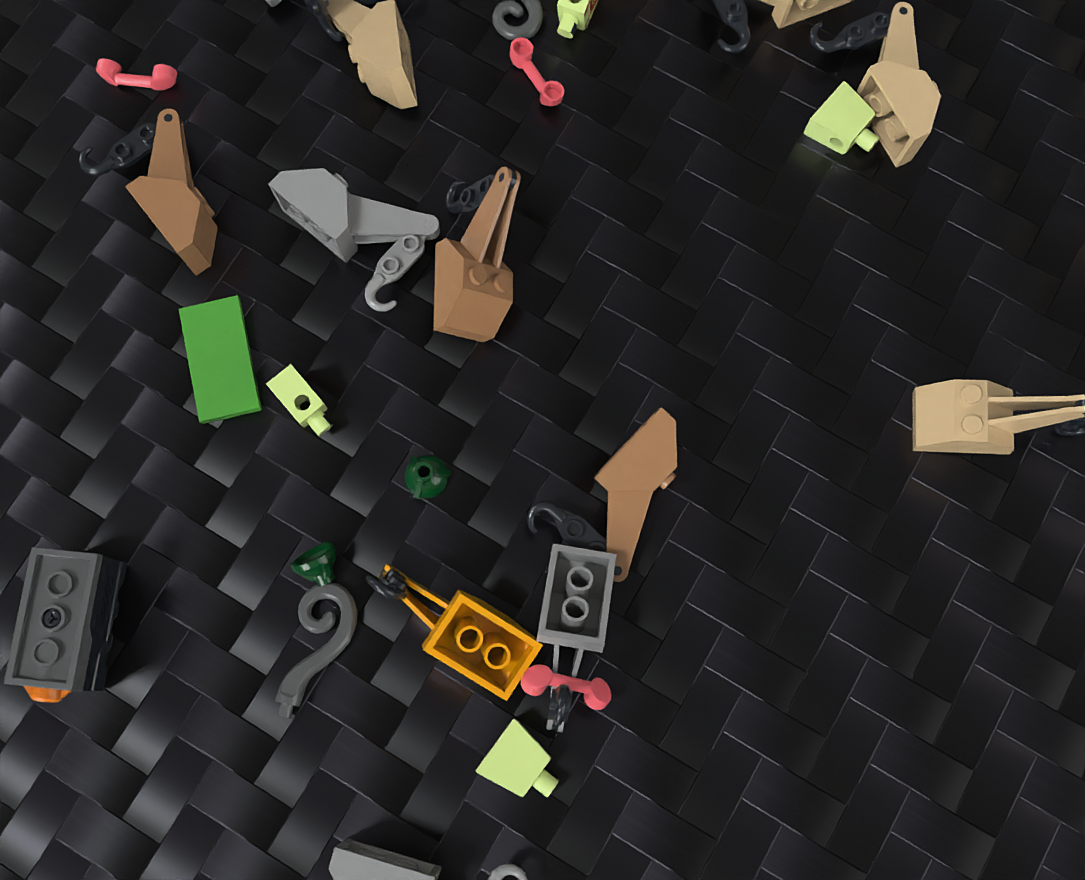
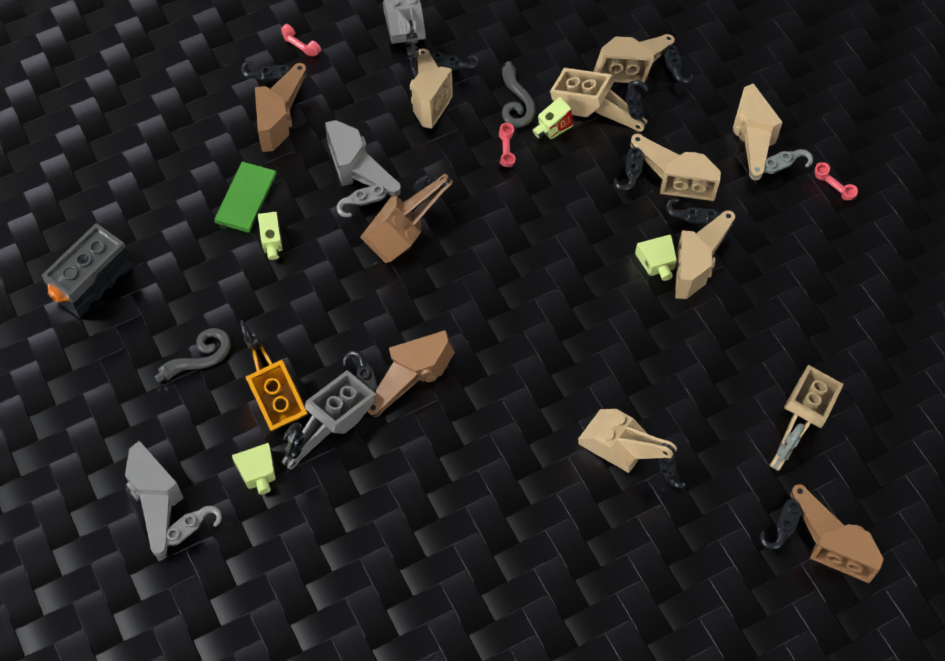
camera: 30 degrees right, 15 degrees down
dark green piece [290,541,336,586] -> none
dark green piece [405,455,451,500] -> none
coral bar [521,664,612,710] -> none

